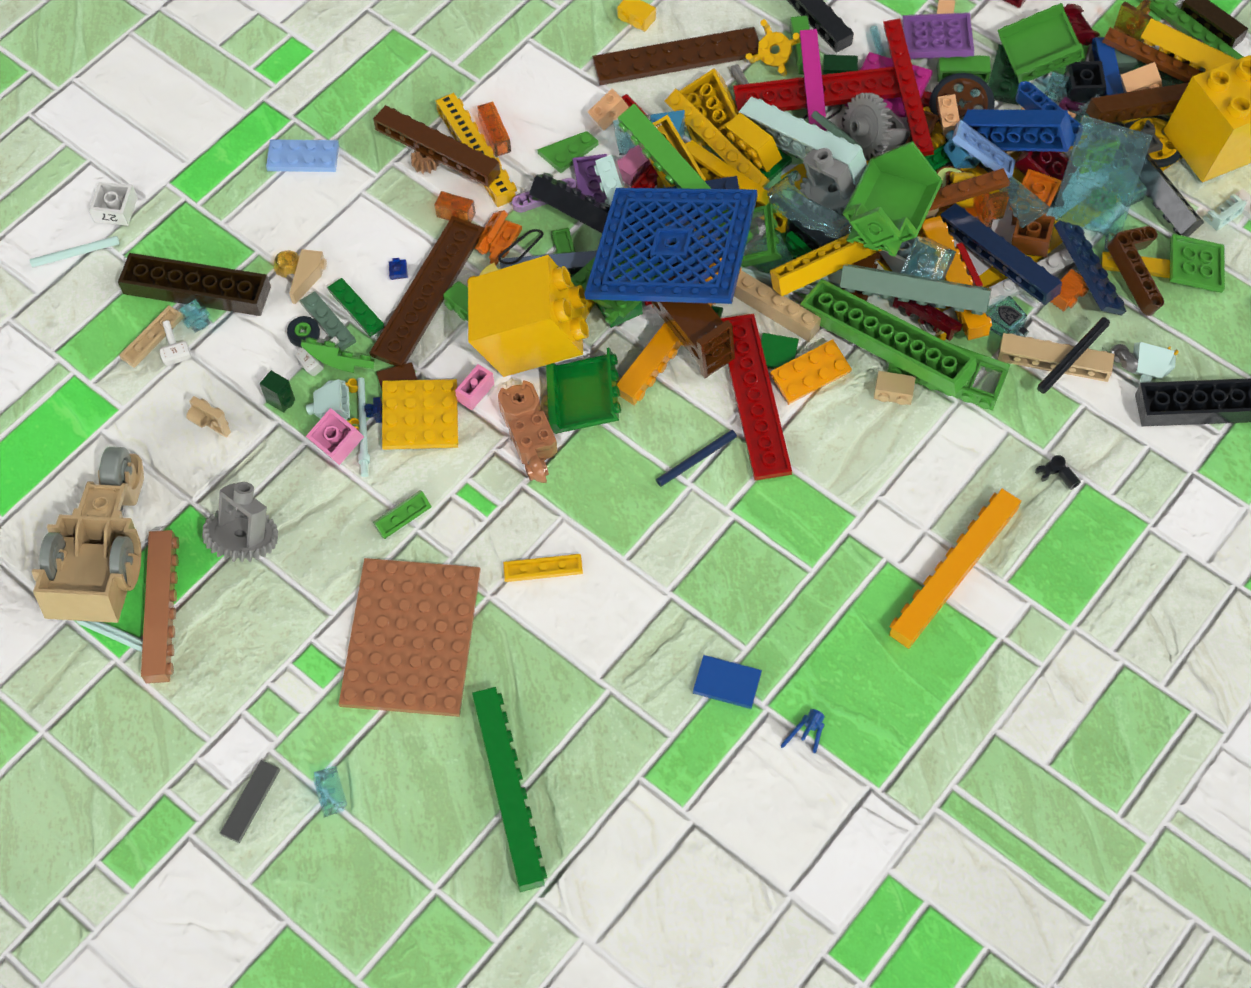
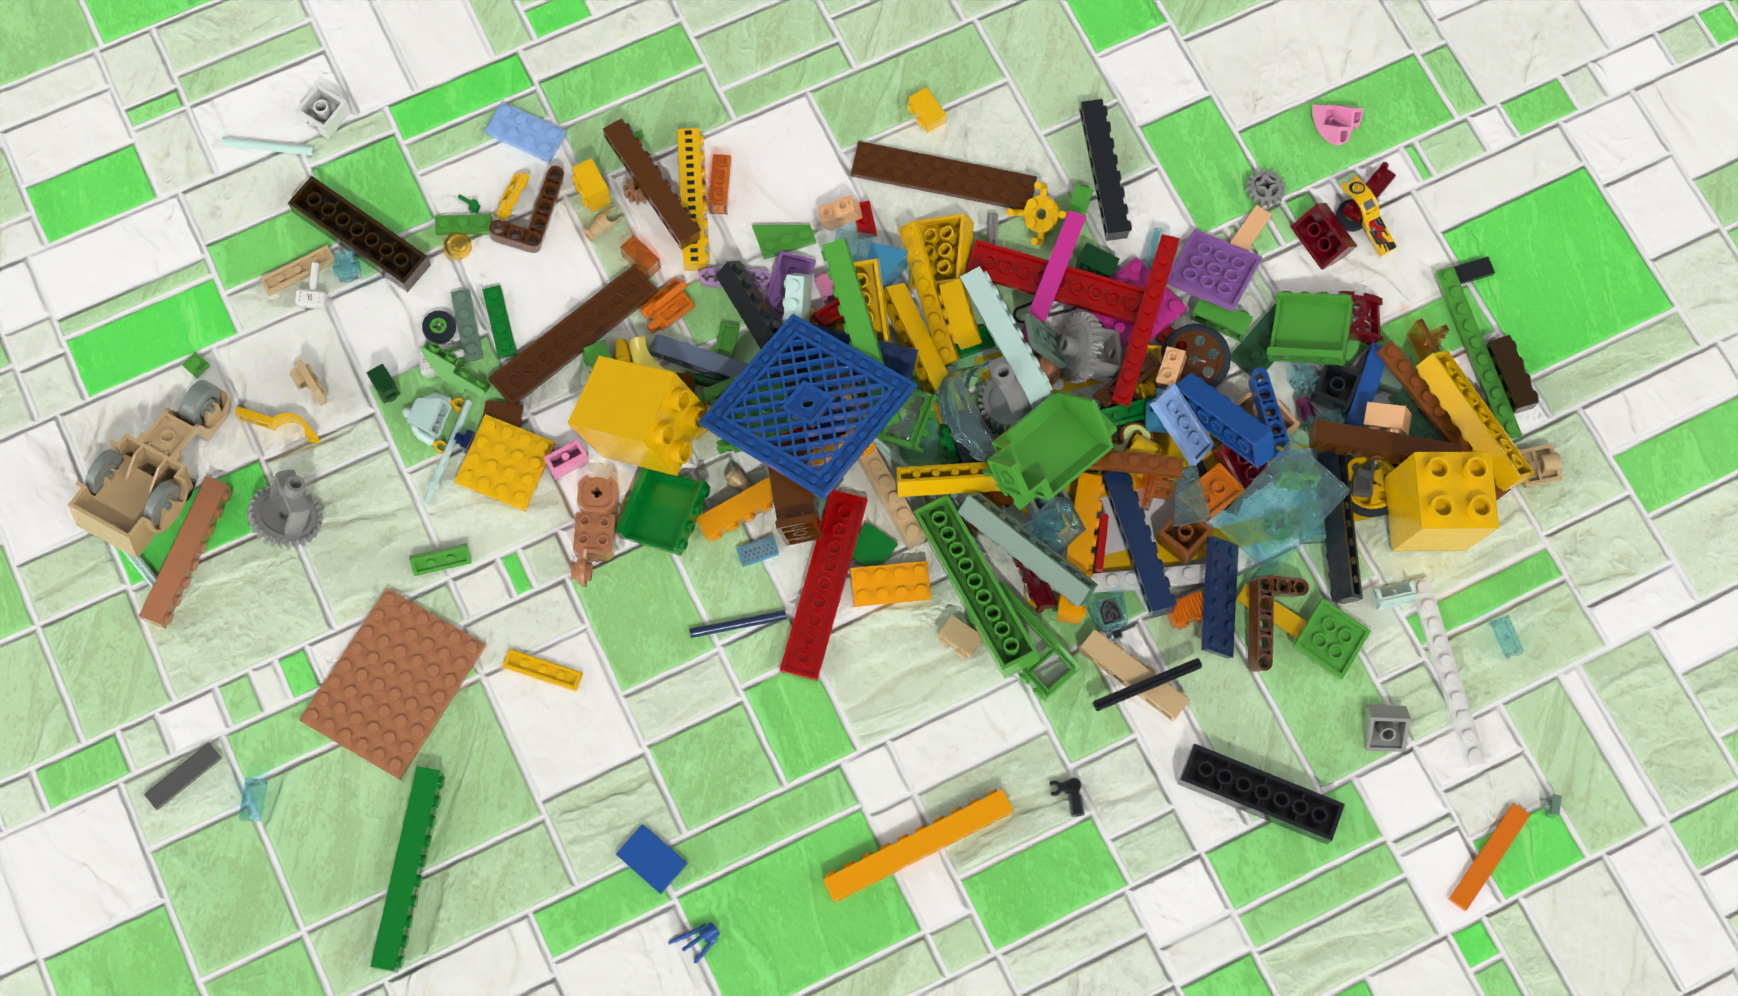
camera: 20 degrees right, 10 degrees up
tan slope [289,249,327,304] -> none
bright pink slope [306,408,364,465] -> none
clear blue tile [388,258,408,280] -> none
black piece [498,229,544,265] -> none
light aqua torso [1109,342,1179,384] -> none
none -> bright green plate [182,352,210,379]
none -> yellow piece [234,406,320,445]
none -> bright green plate [435,214,492,236]
none -> green hand [458,194,481,214]
none -> reddish brown beam [489,166,564,253]
none -> yellow hinge [495,172,530,220]
none -> yellow brick [571,158,611,213]
none -> tan piece [582,206,623,242]
none -> tan cone [725,467,753,492]
none -> tile [736,536,779,567]

